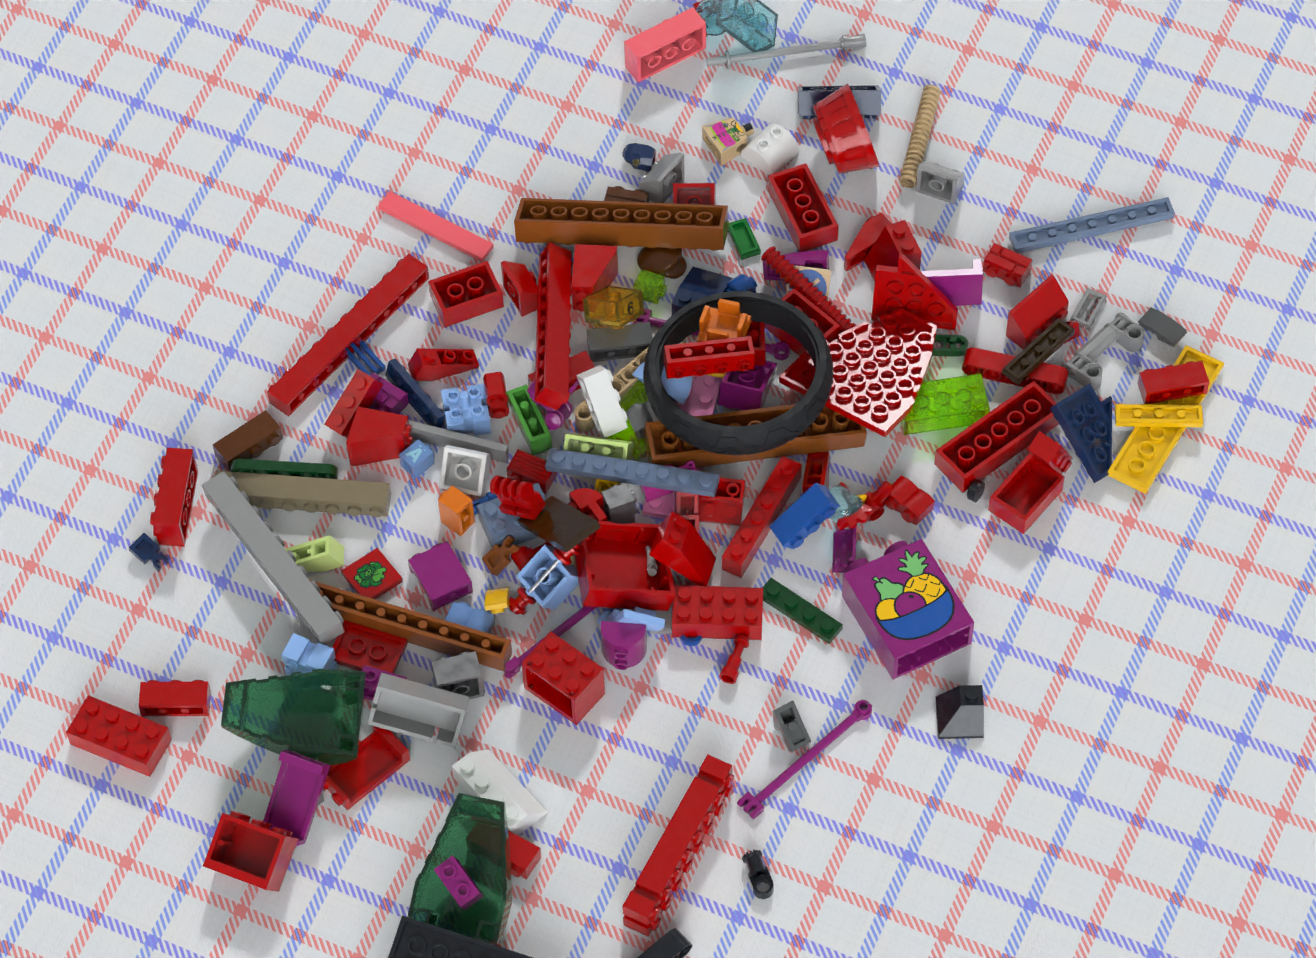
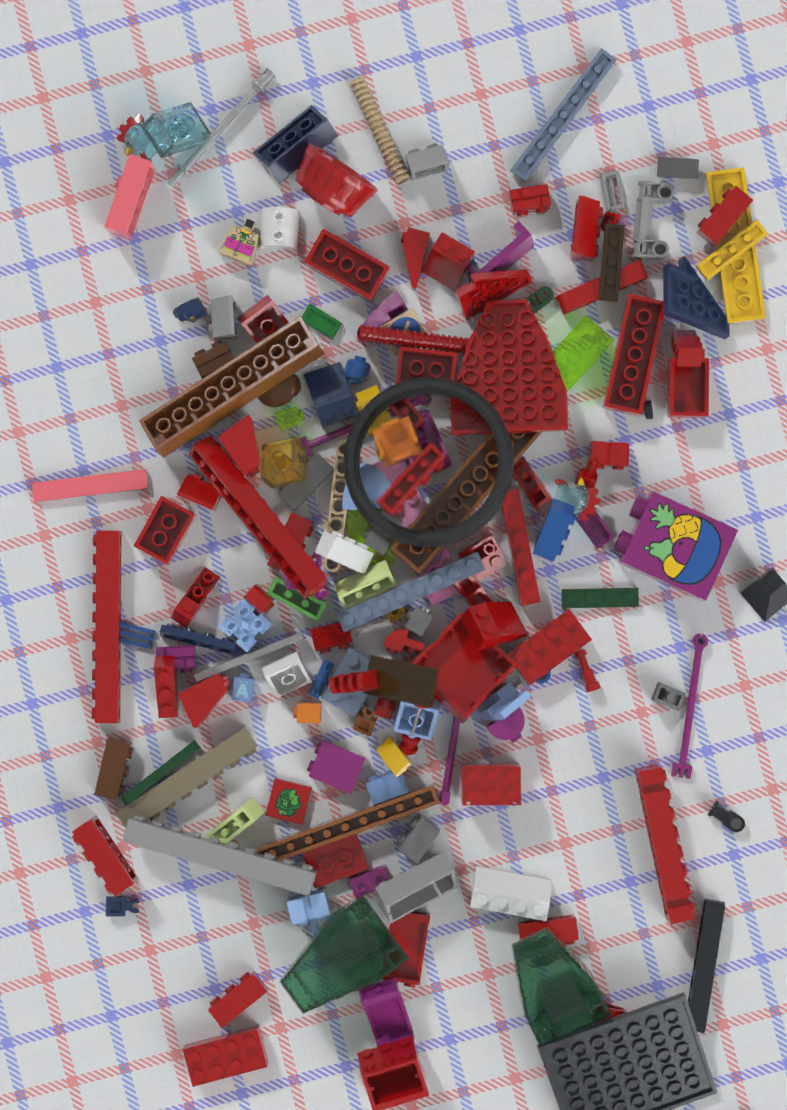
camera: 40 degrees left, 30 degrees up
magenta brick [434,855,484,910] -> none
light grey helmet [645,545,658,576] -> none

